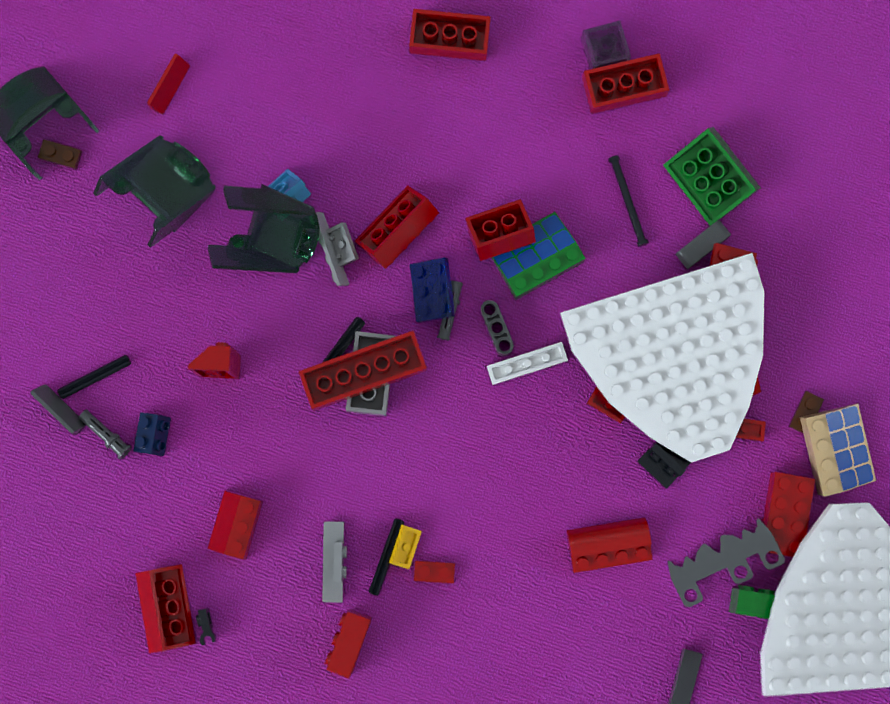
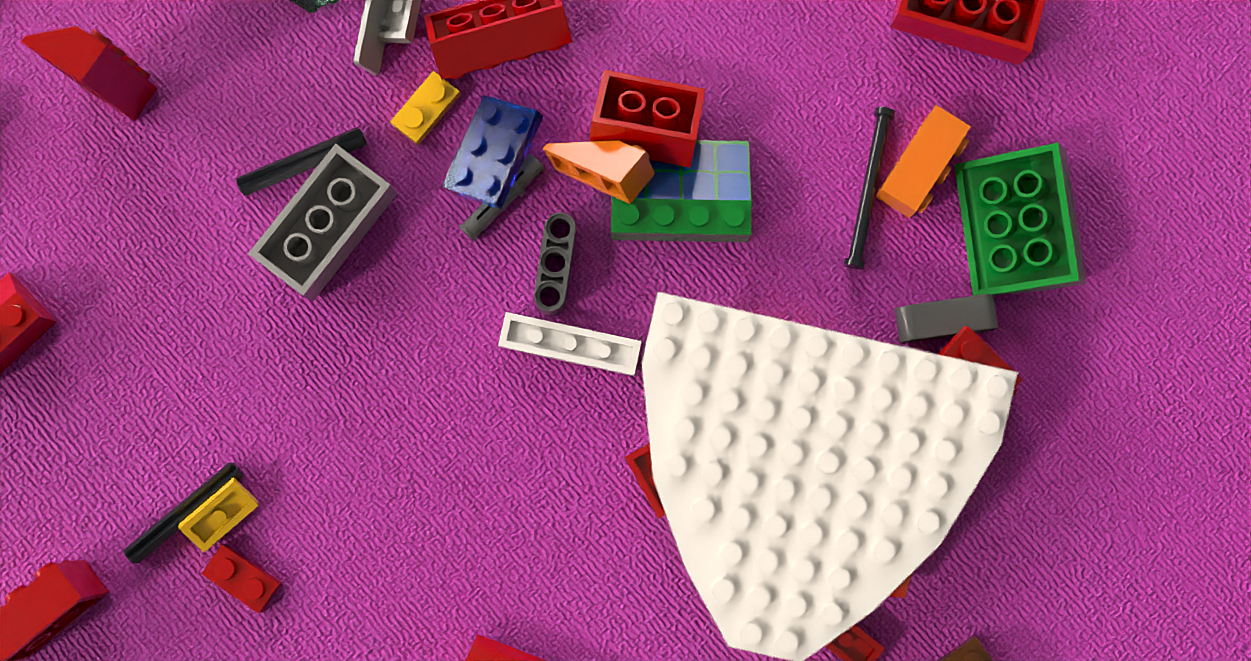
camera: 30 degrees right, 0 degrees up
red brick [298,331,427,411] -> none
light grey bracket [322,522,347,603] -> none
black bracket [637,441,691,489] -> none
none -> yellow plate [390,71,461,146]
none -> orange slope [543,140,655,204]
none -> orange brick [875,105,971,218]

